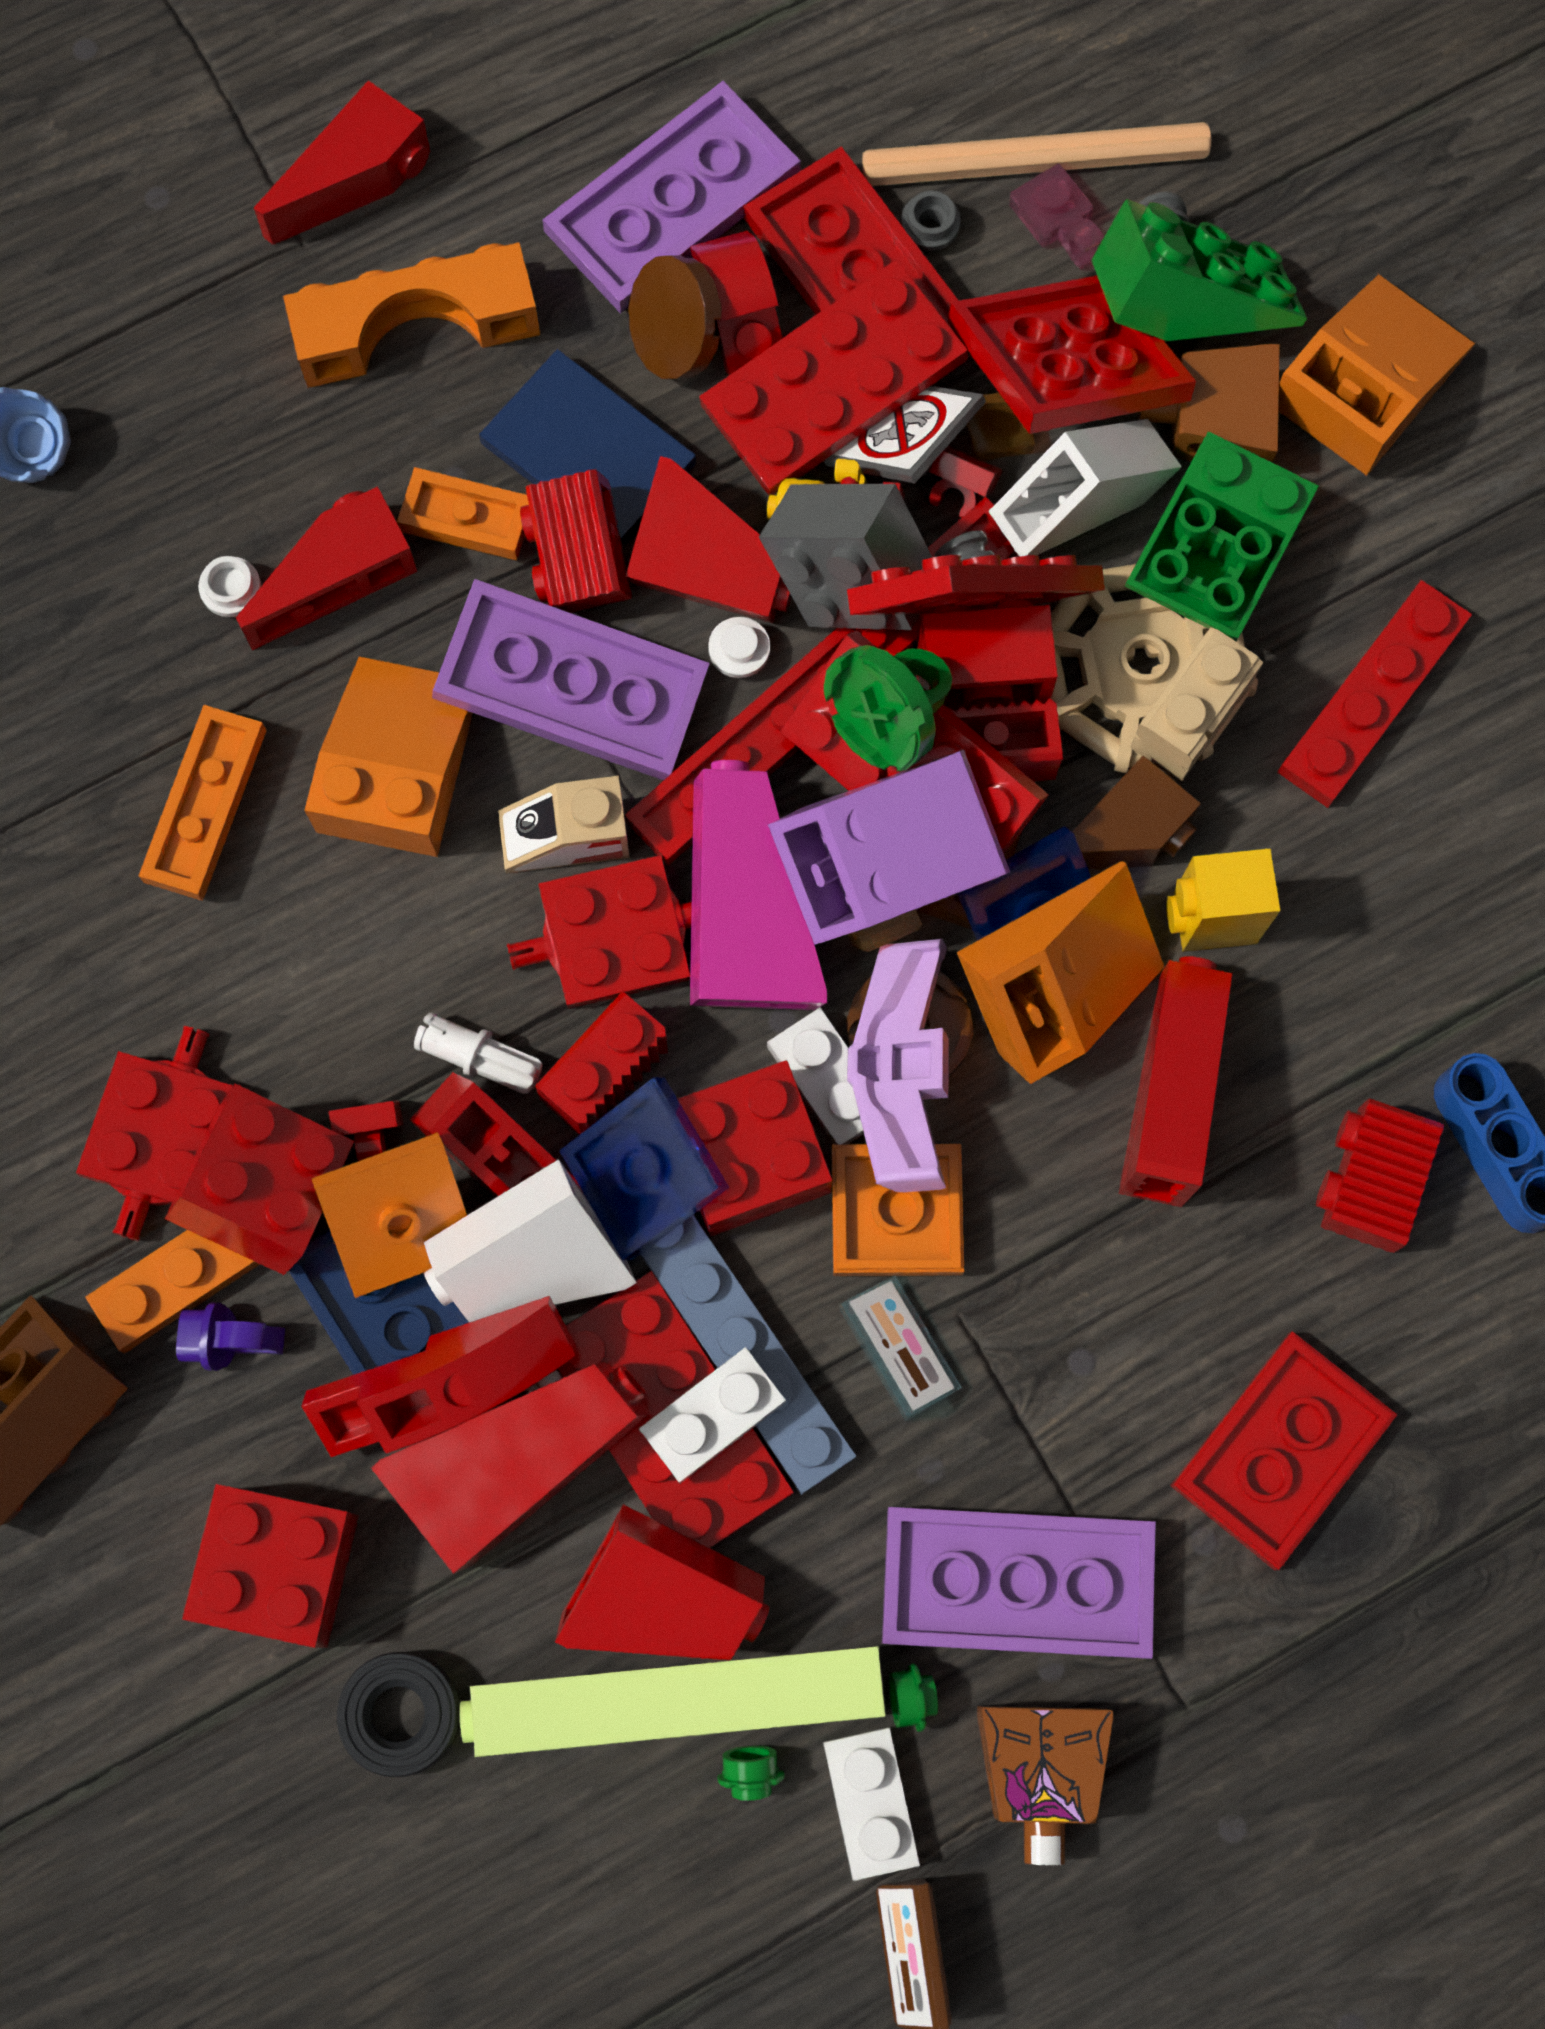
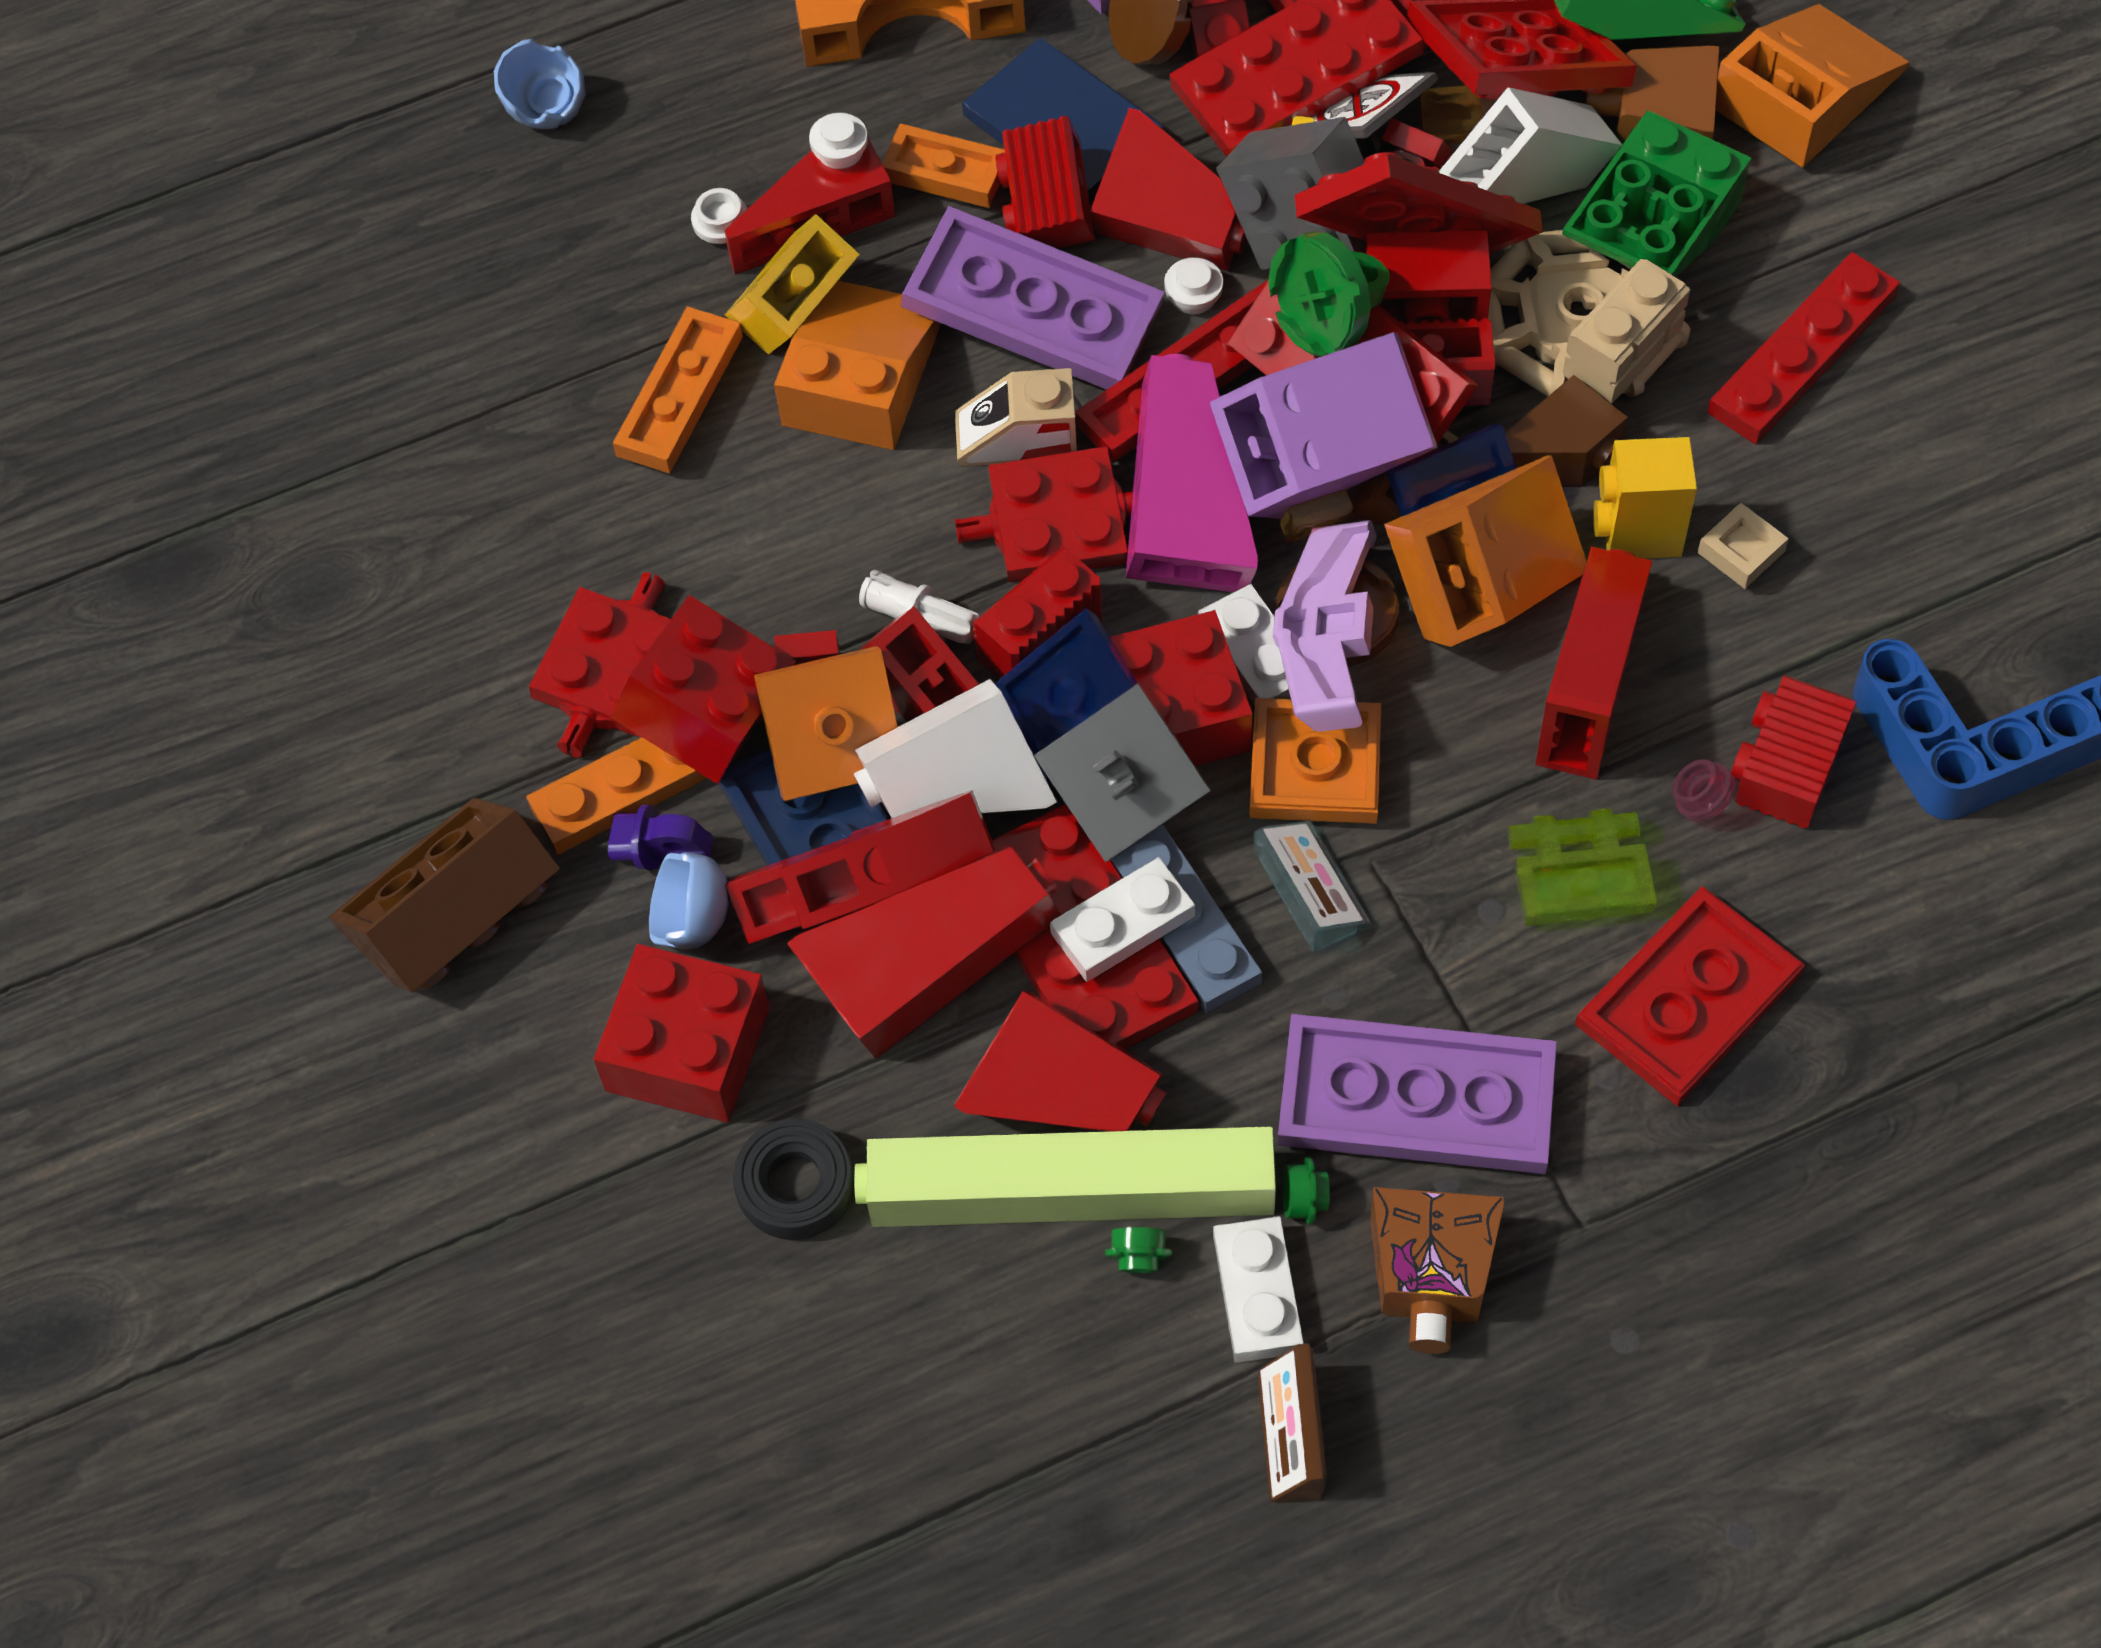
camera: 10 degrees right, 15 degrees down
none -> light blue hair [649,852,731,950]
none -> yellow brick [725,214,859,354]
none -> white plate [809,113,868,169]
none -> dark grey piece [1034,683,1212,862]
none -> clear neon green plate [1508,808,1657,926]
none -> clear pink plate [1672,759,1736,822]
none -> tan plate [1698,503,1789,589]

